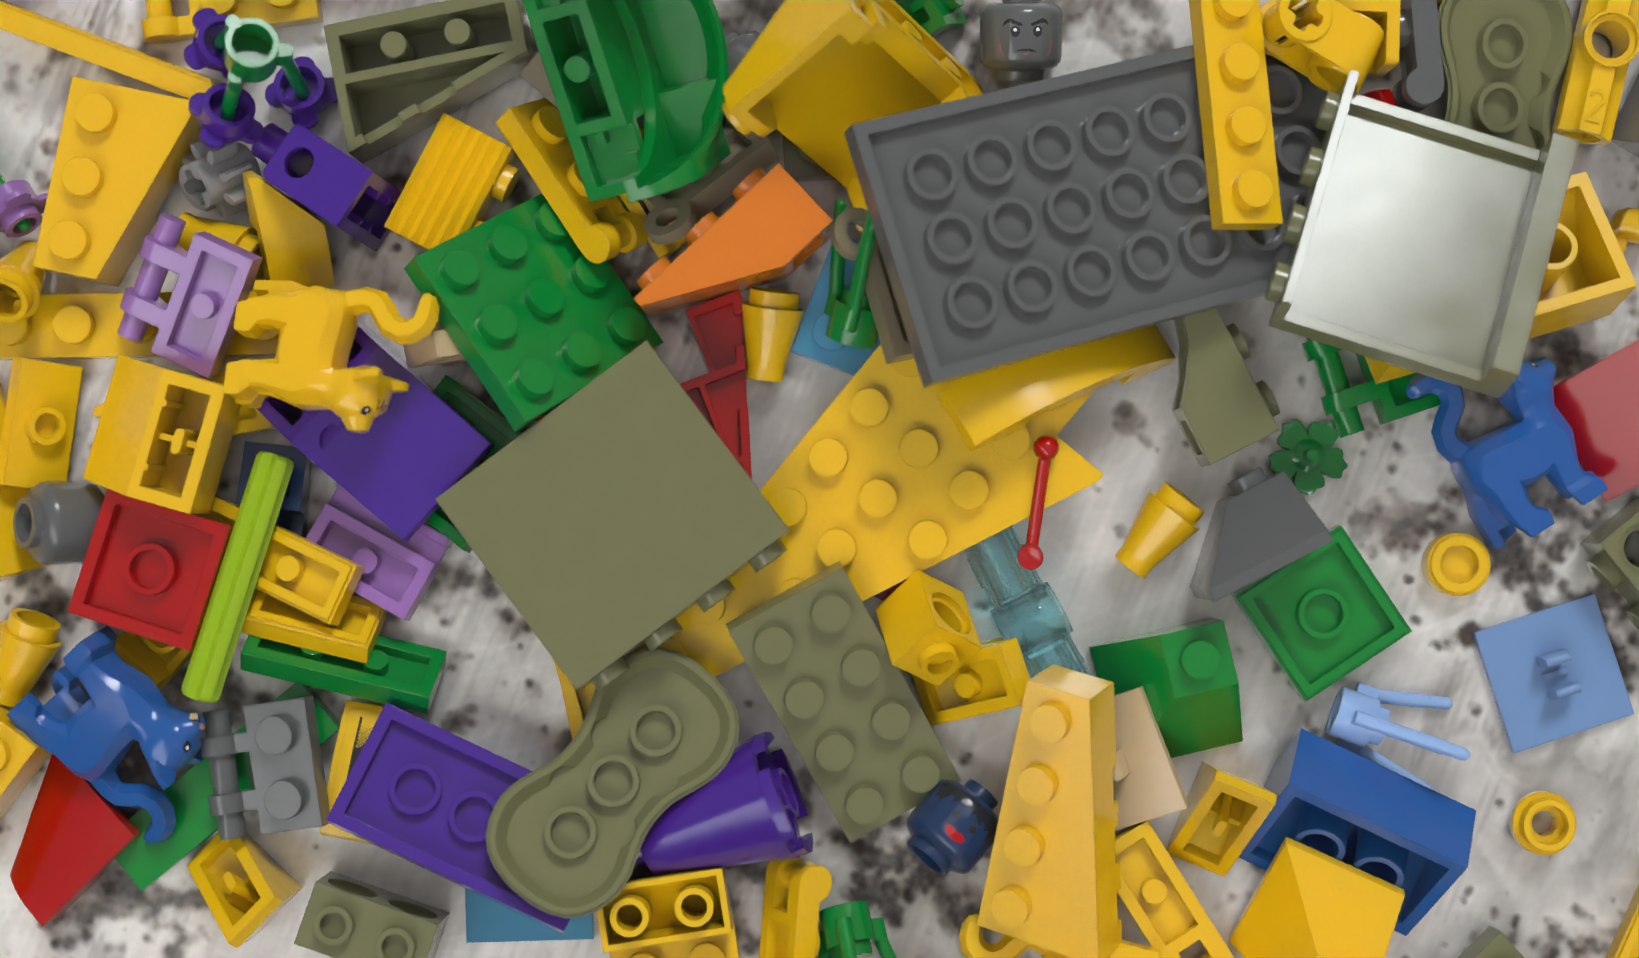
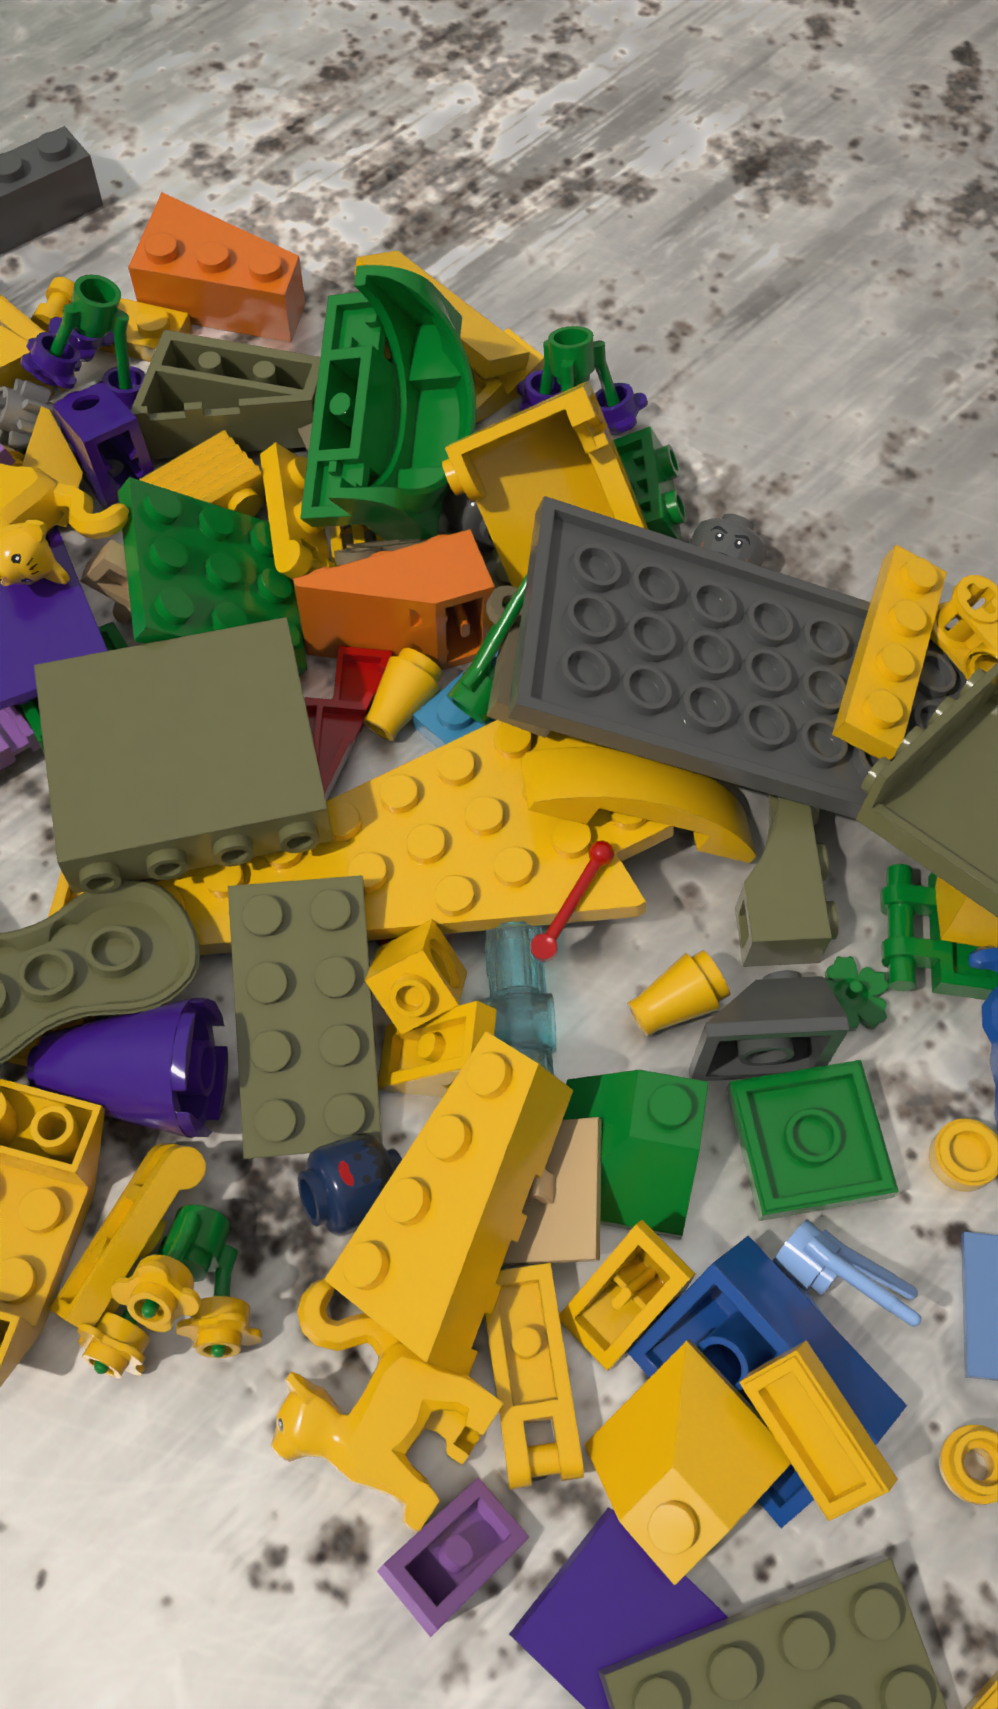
camera: 20 degrees right, 25 degrees down
none -> yellow tile [739,1340,898,1521]

